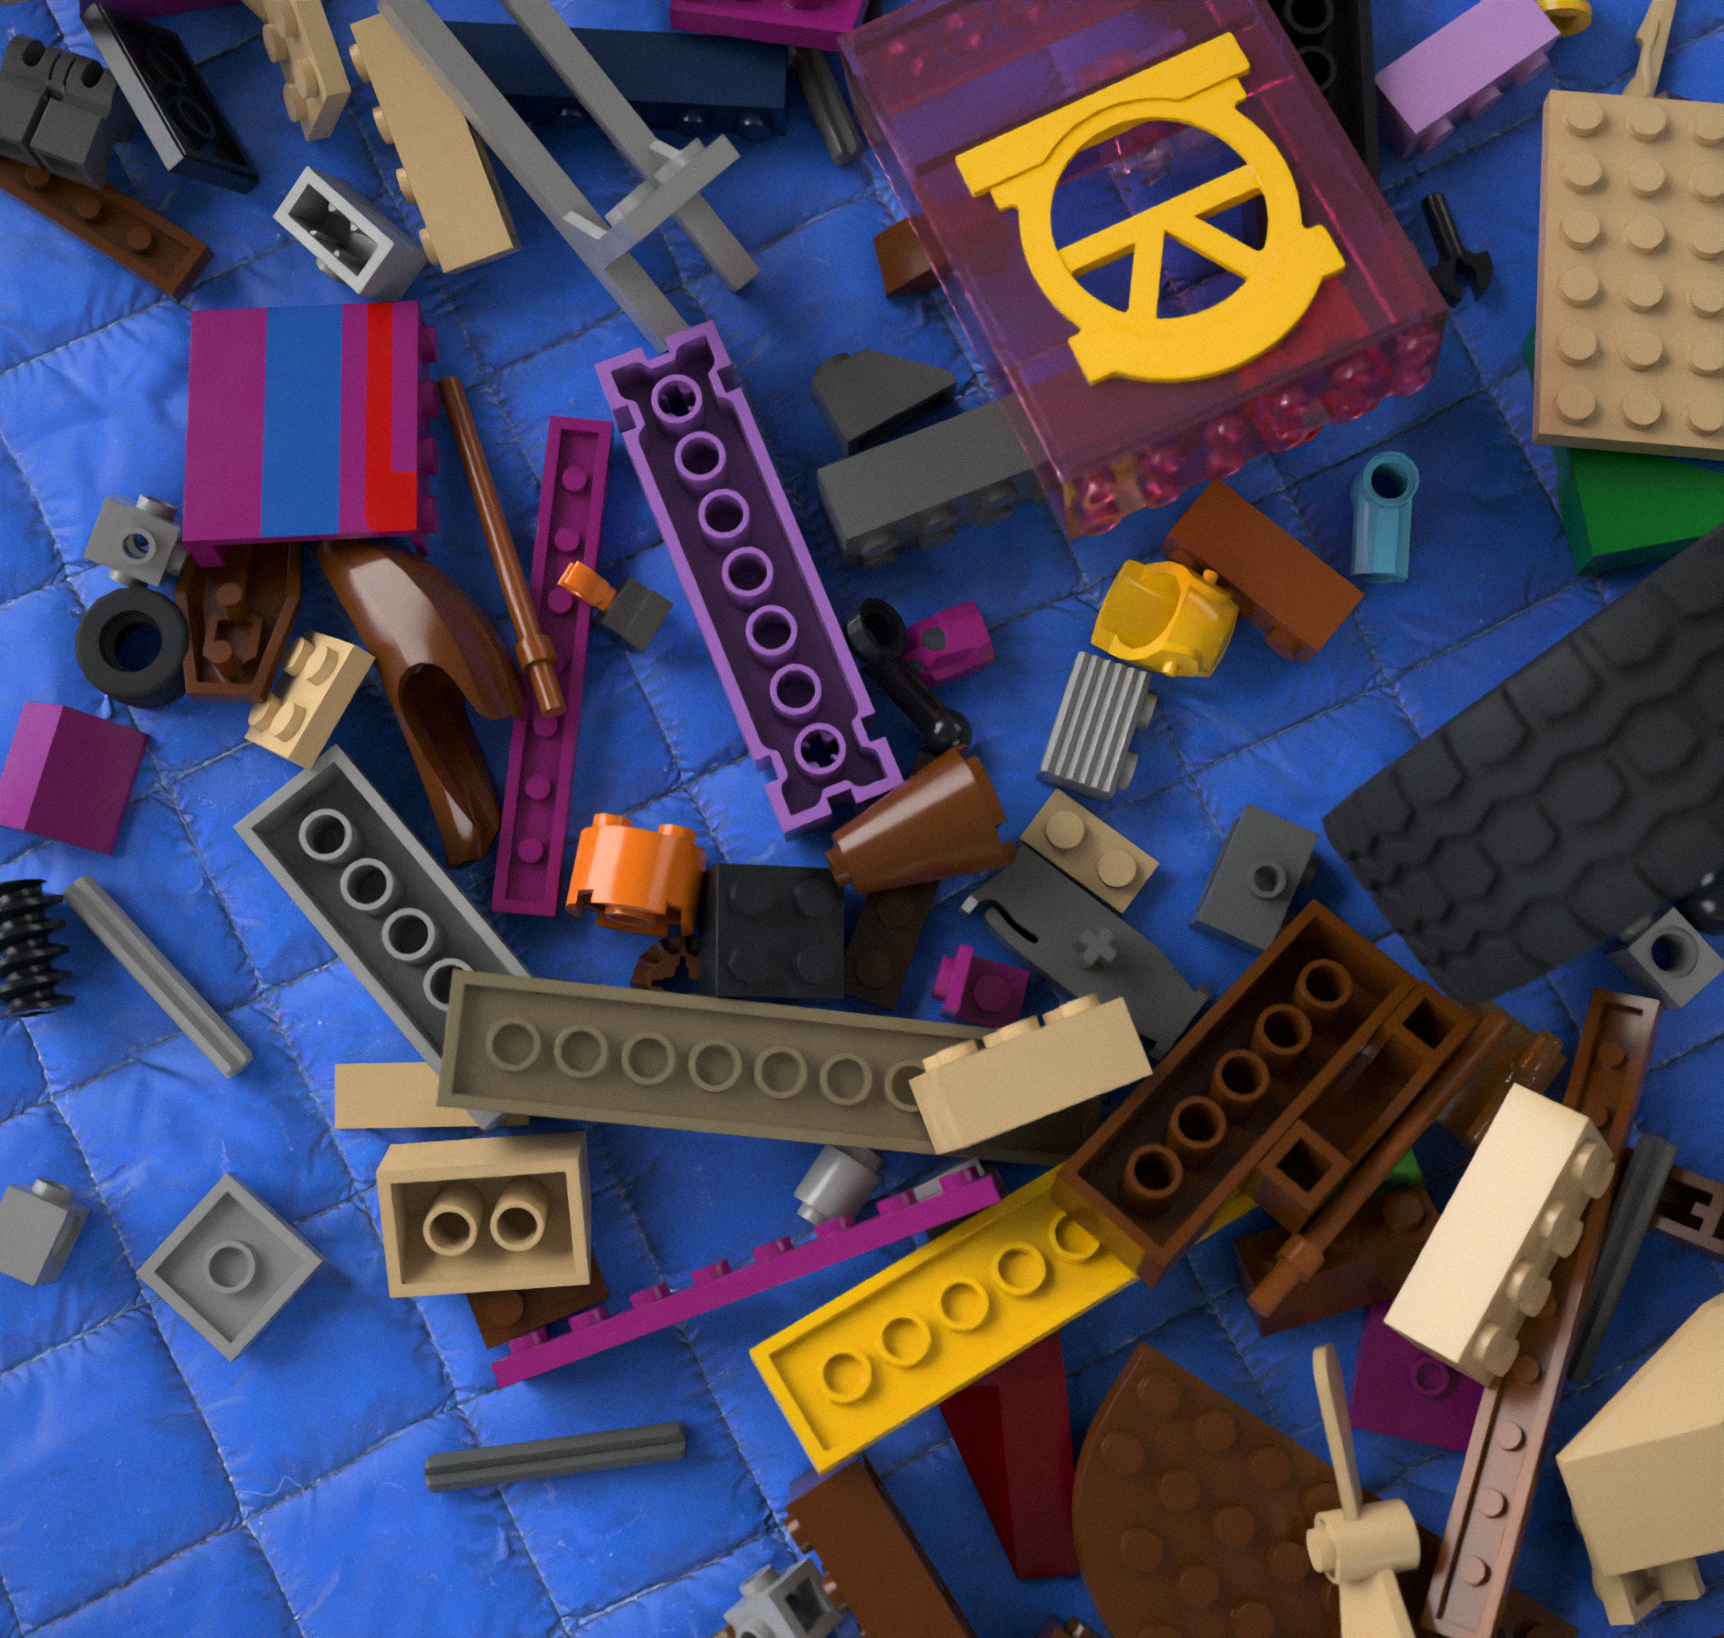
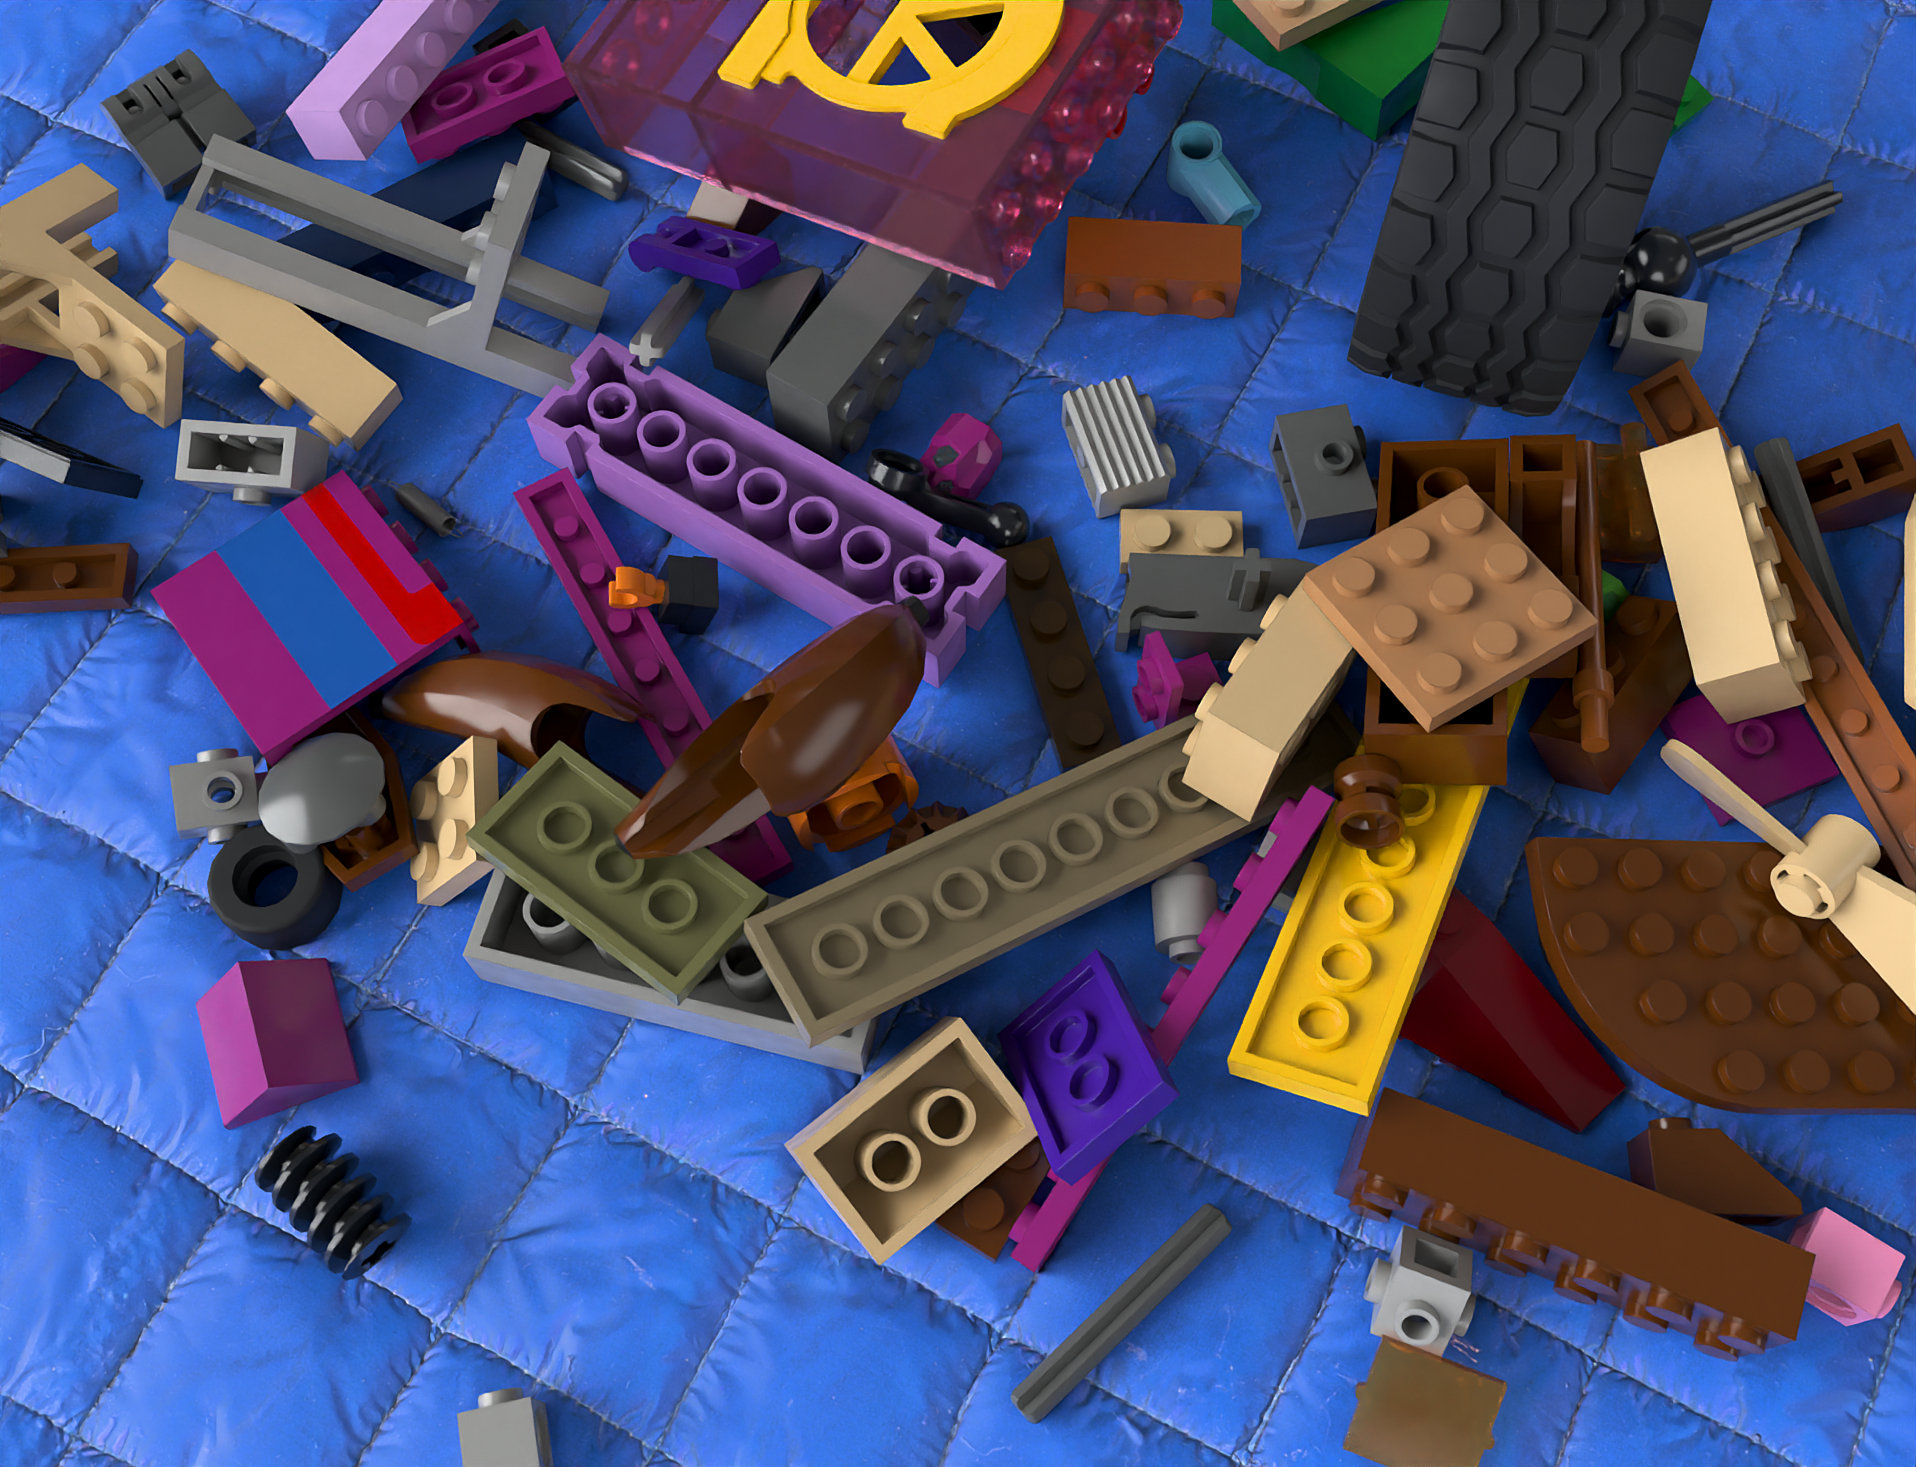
camera: 30 degrees left, 15 degrees down
light grey axle [63,875,253,1079] -> none
light grey plate [136,1172,328,1362] -> none
tan tile [335,1062,532,1129] -> none
dark orange bar [437,376,567,718] -> none
black brick [697,863,844,1005] -> none
reddish brown cone [824,743,1016,895] -> none
yellow helmet [1090,559,1239,678] -> none
none -> dark grey dish [258,732,386,854]
none -> light grey piece [388,481,464,538]
none -> olive plate [465,740,769,1006]
none -> reddish brown piece [613,595,929,860]
none -> dark purple plate [628,216,782,290]
none -> light grey axle [629,276,705,367]
none -> dark purple plate [997,948,1181,1186]
none -> medium nougat plate [1303,484,1599,733]
none -> reddish brown wheel [1334,754,1405,849]

